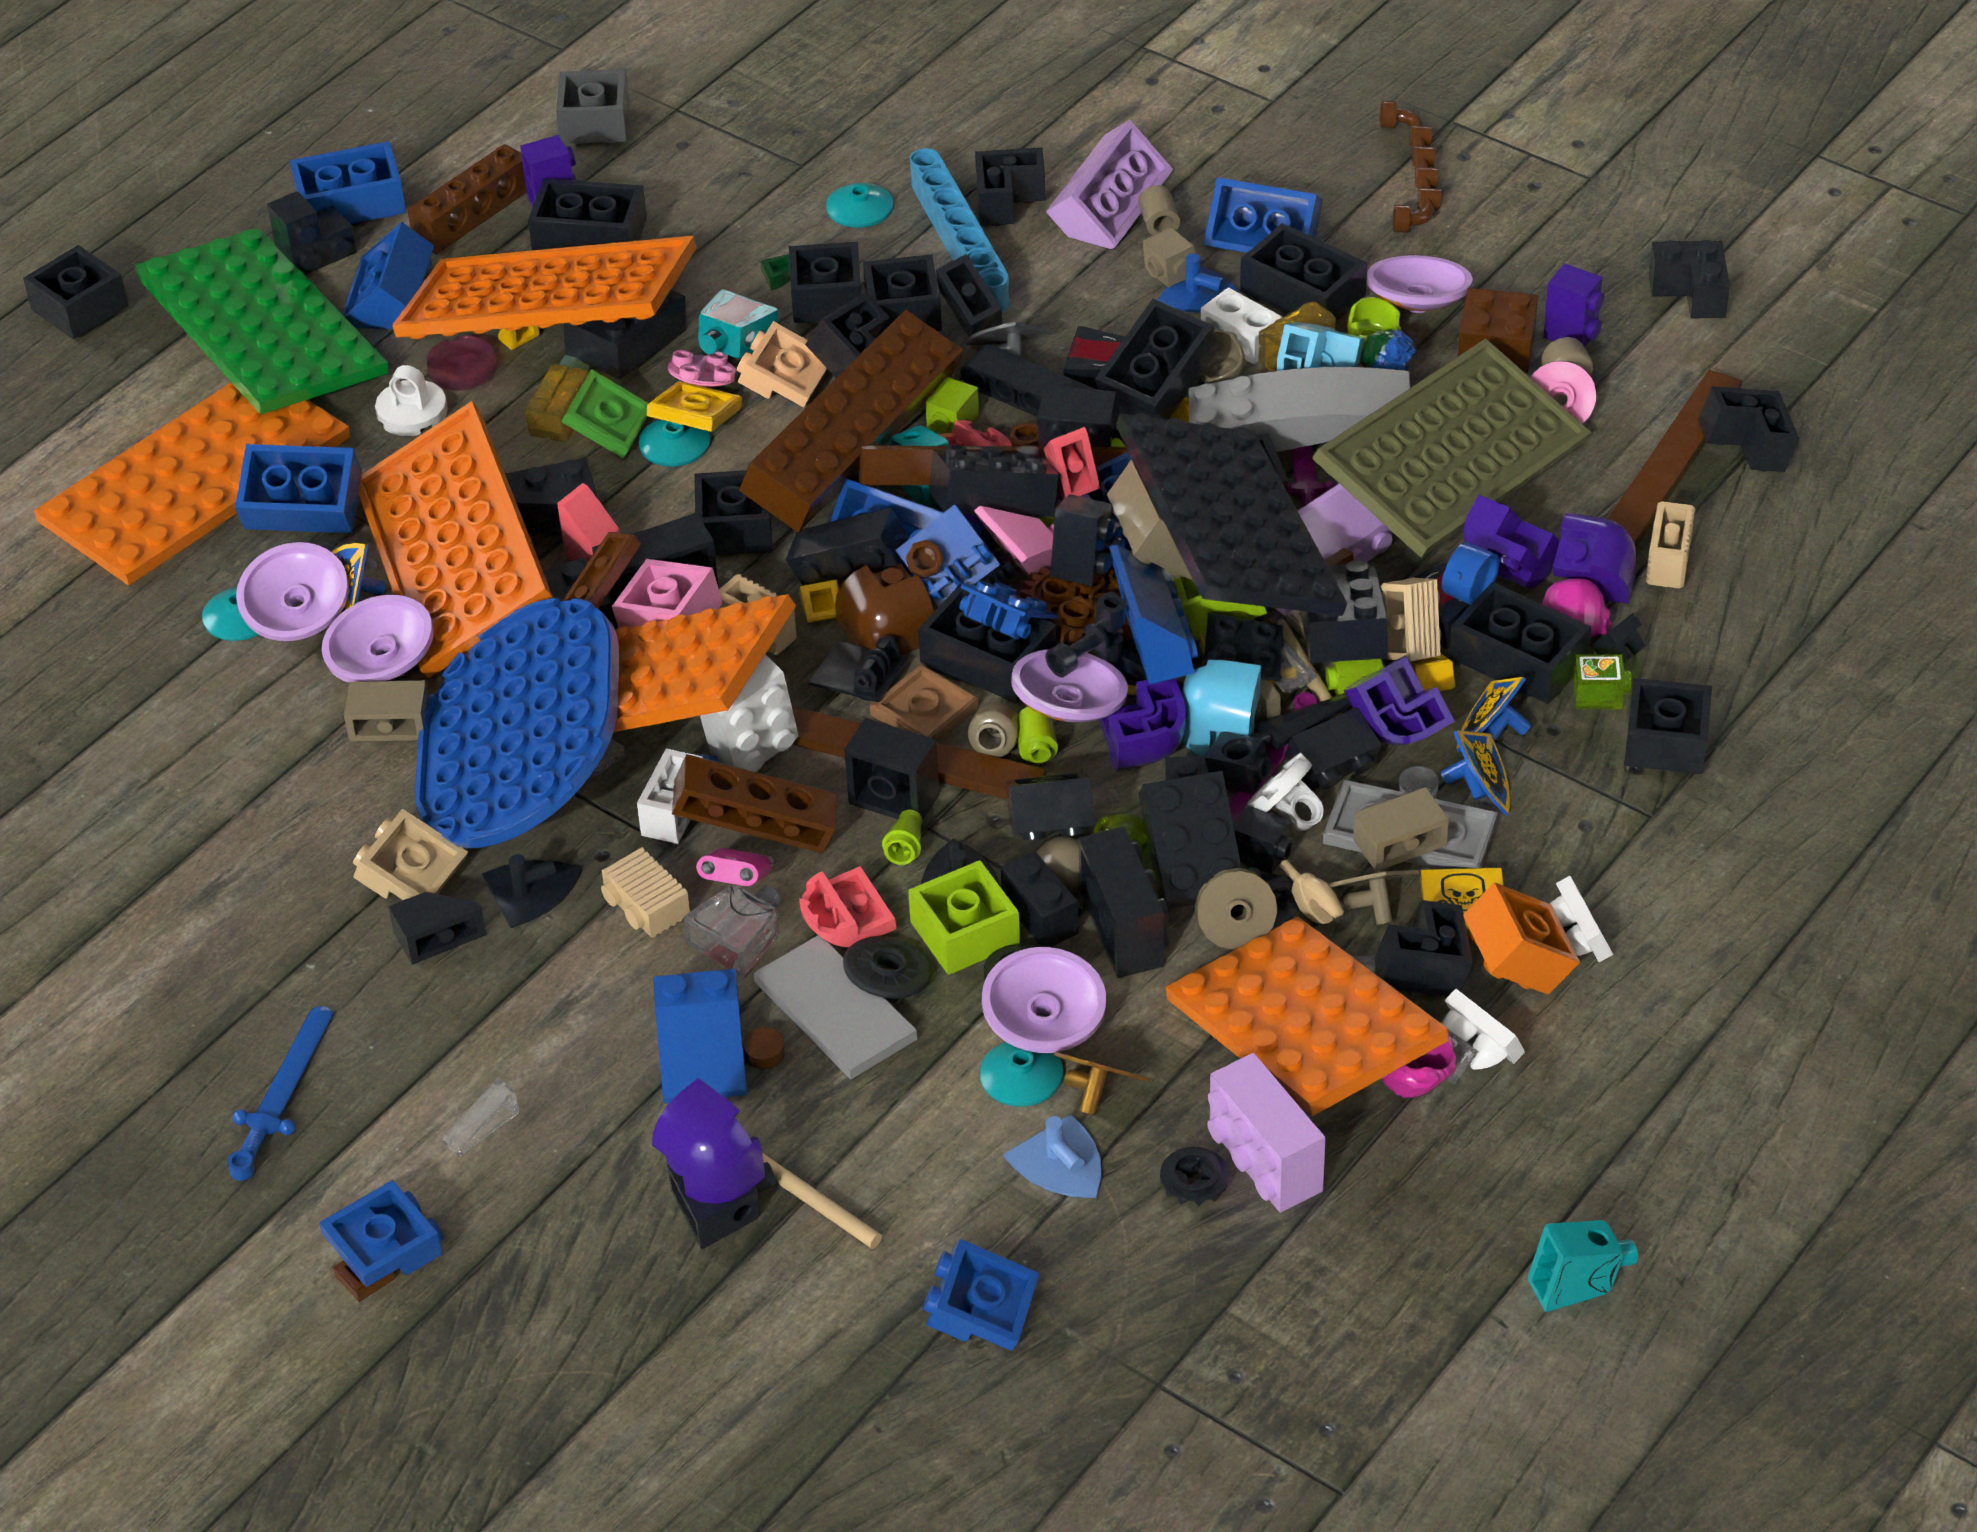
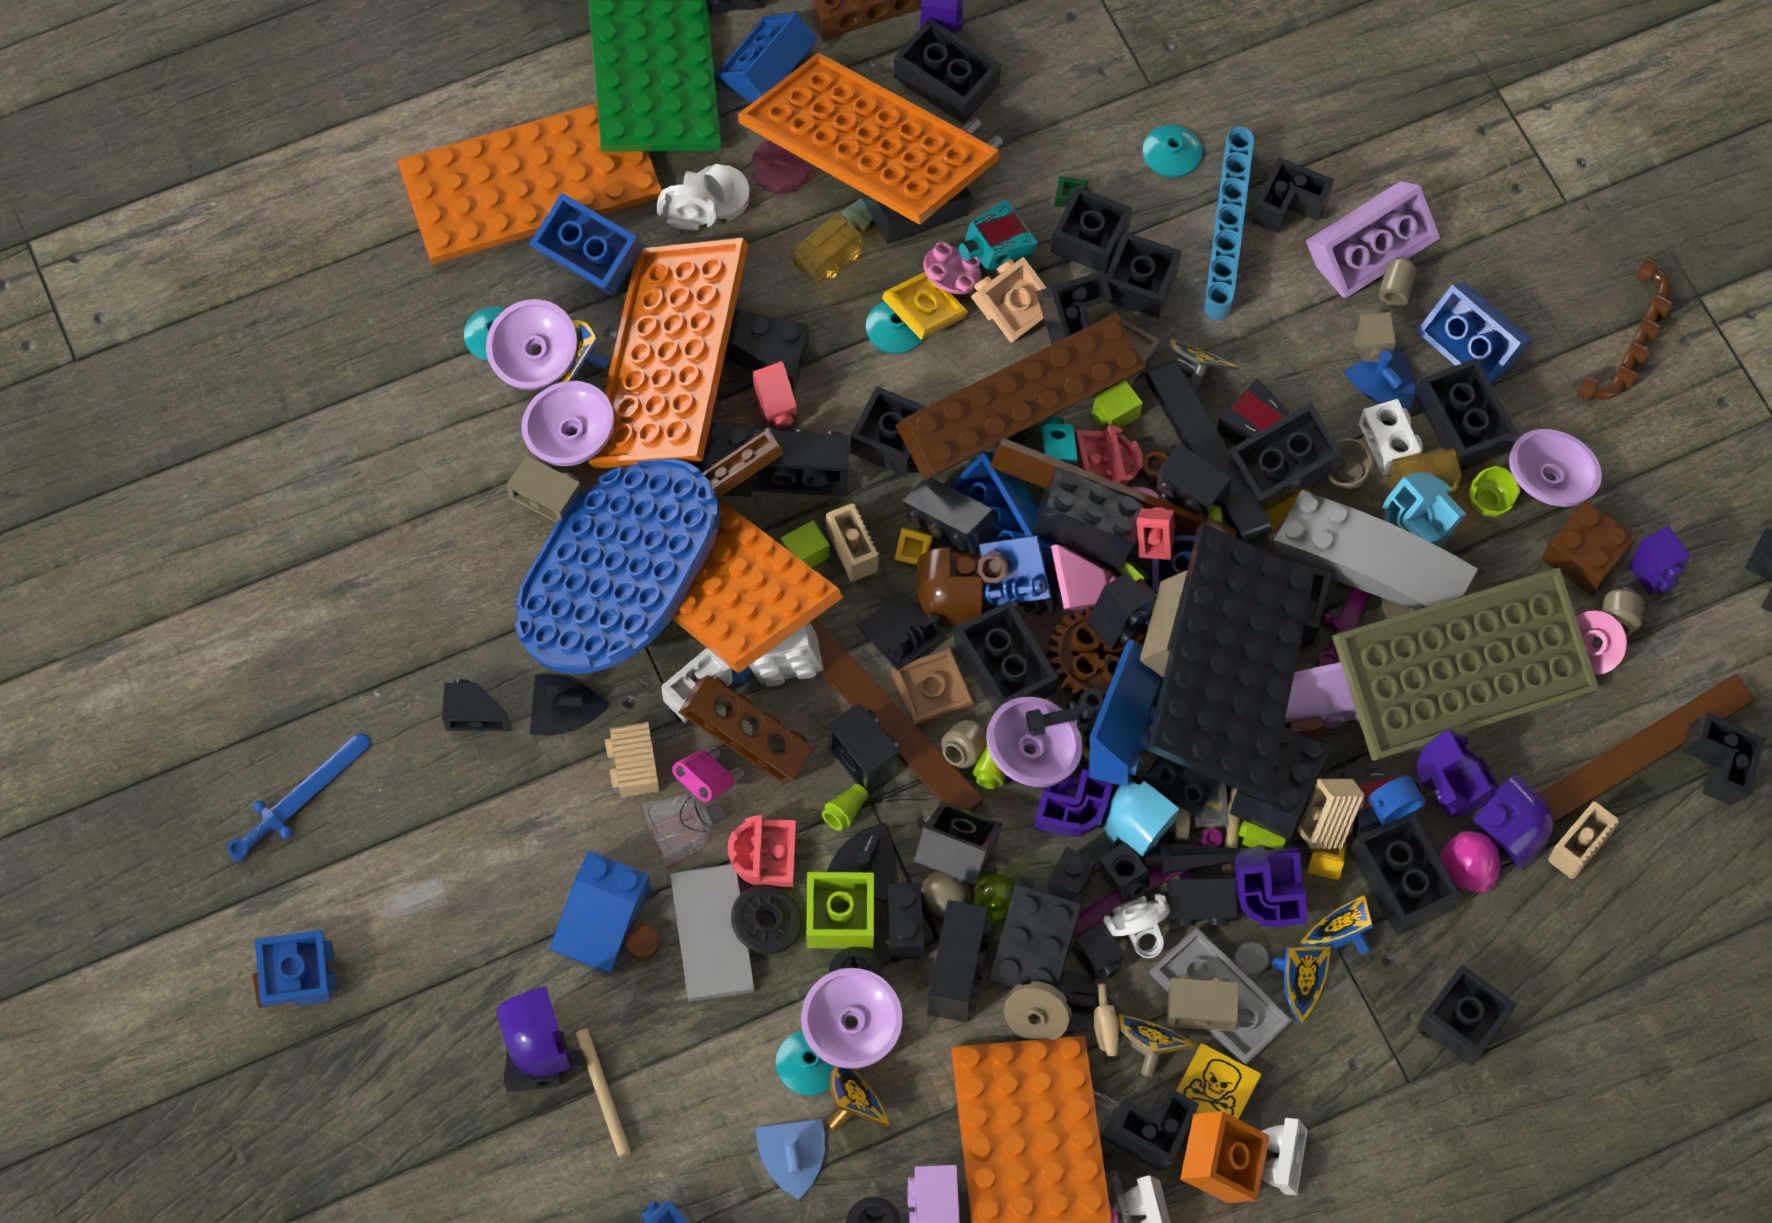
camera: 25 degrees right, 20 degrees up
tan plate [353,809,468,900] -> none
bright green tile [561,369,648,458] -> none
bright pink brick [612,559,723,628] -> none
black brick [936,254,1003,337] -> none
blue hinge [960,581,1059,639] -> none
piece [1360,329,1418,371] -> none
clear neon green brick [1573,655,1631,709] -> none
black tile [1591,613,1645,665] -> none
none -> white tile [657,171,718,231]

